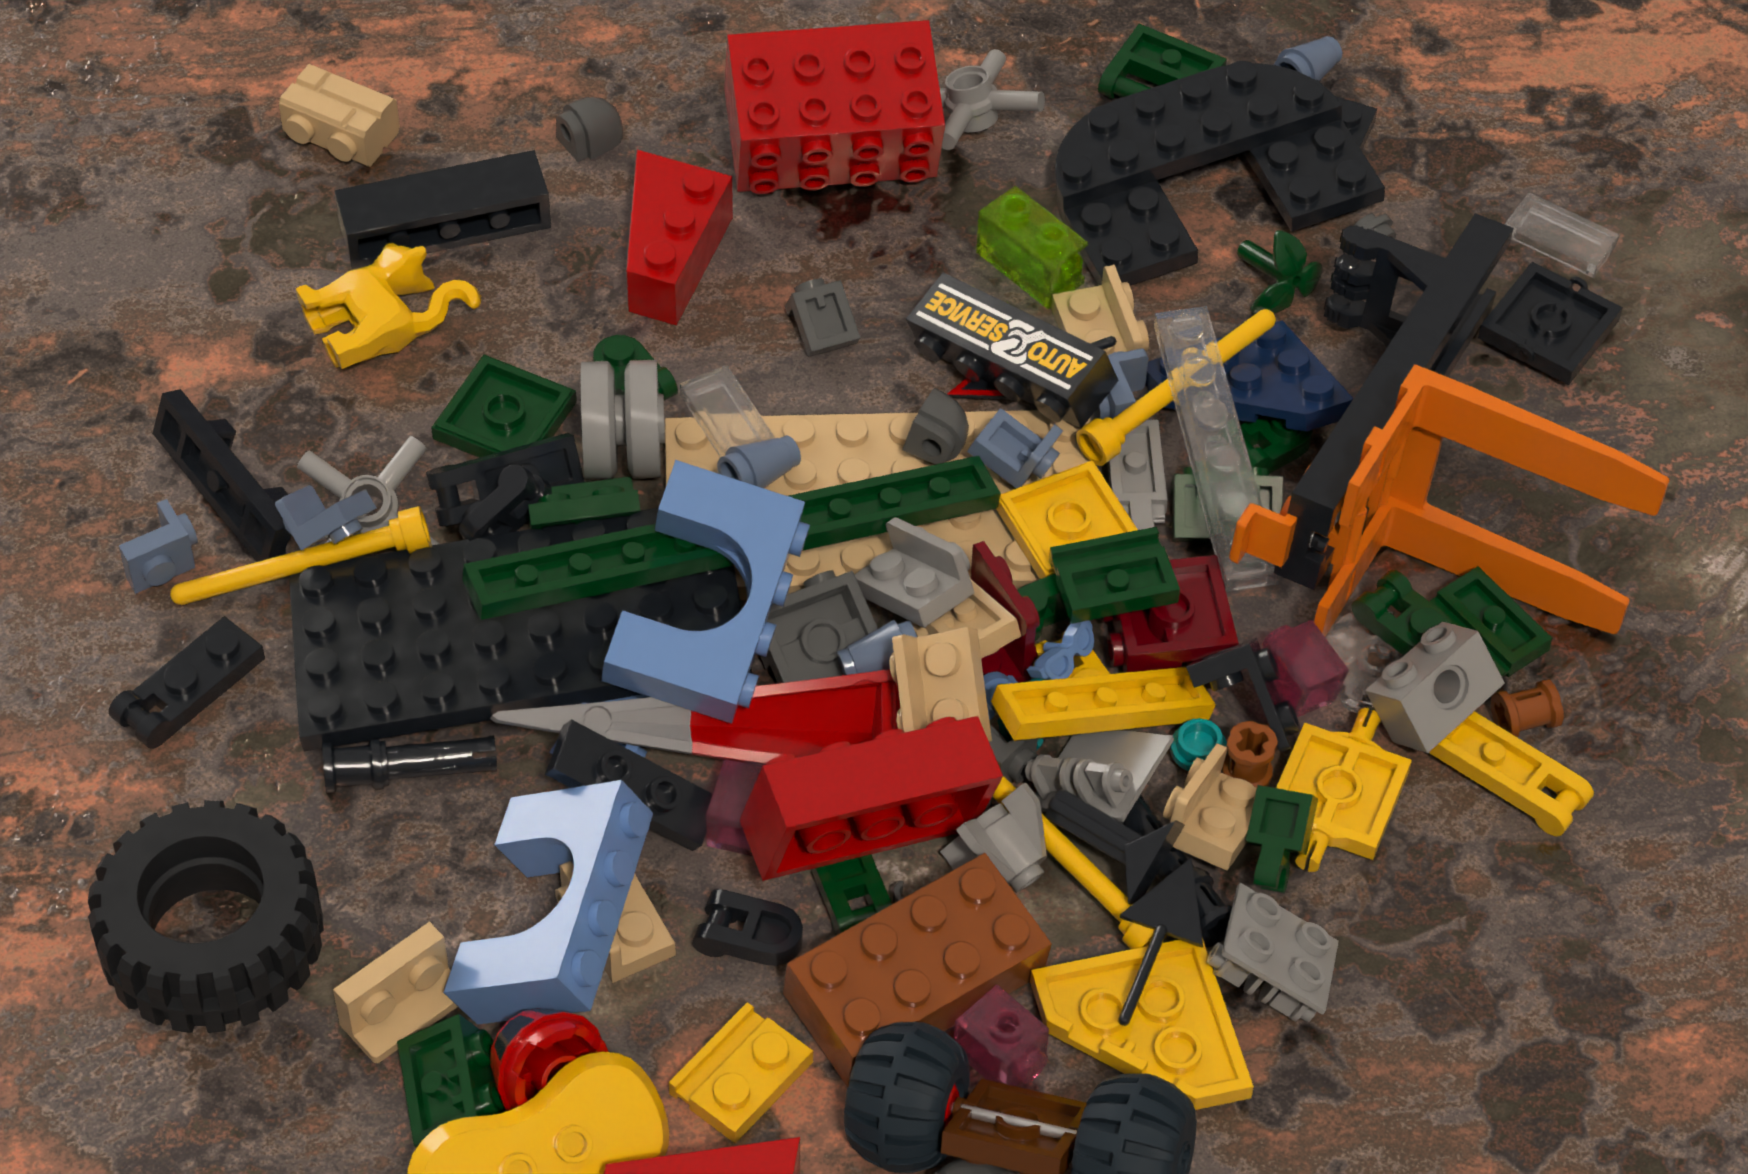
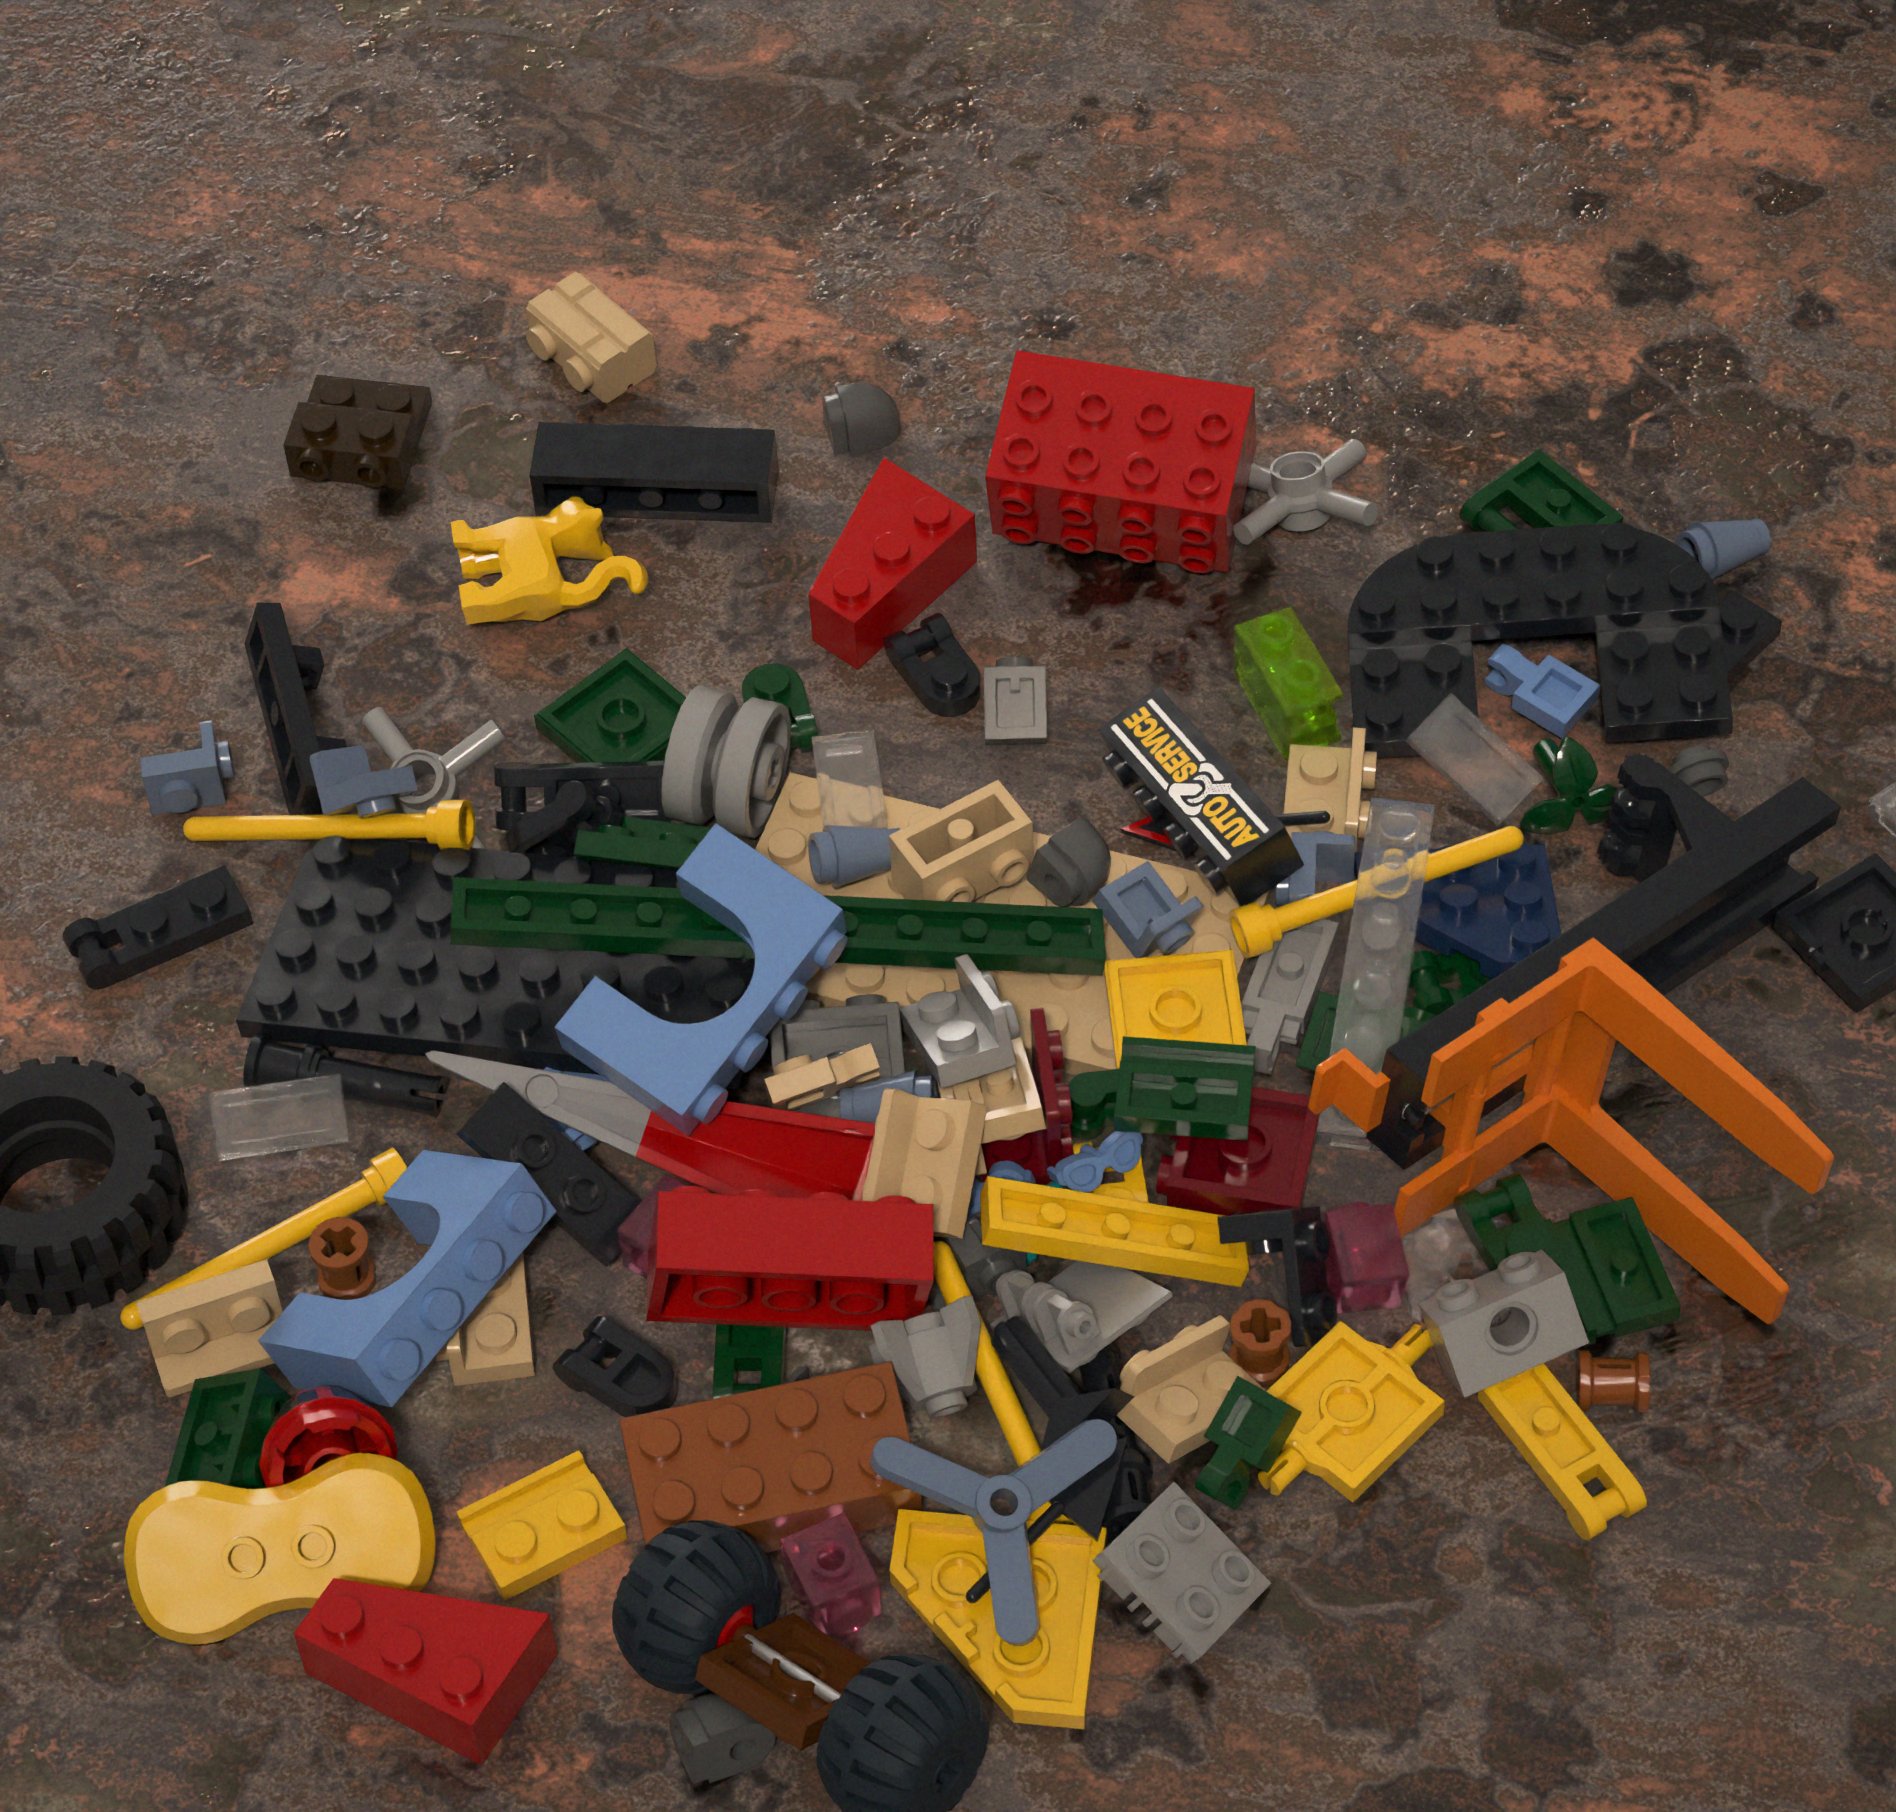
camera: 25 degrees right, 0 degrees up
teal plate [1170,718,1227,771] -> none
none -> yellow piece [120,1147,407,1330]
none -> clear tile [209,1073,350,1161]
none -> dark brown plate [283,374,432,489]
none -> dark orange bush [308,1217,376,1300]
none -> tan plate [764,1043,880,1111]
none -> sand blue piece [870,1419,1117,1646]
none -> black plate [883,613,981,717]
none -> tan brick [889,780,1034,902]
none -> clear tile [1407,693,1543,827]
none -> medium blue plate [1484,644,1600,739]

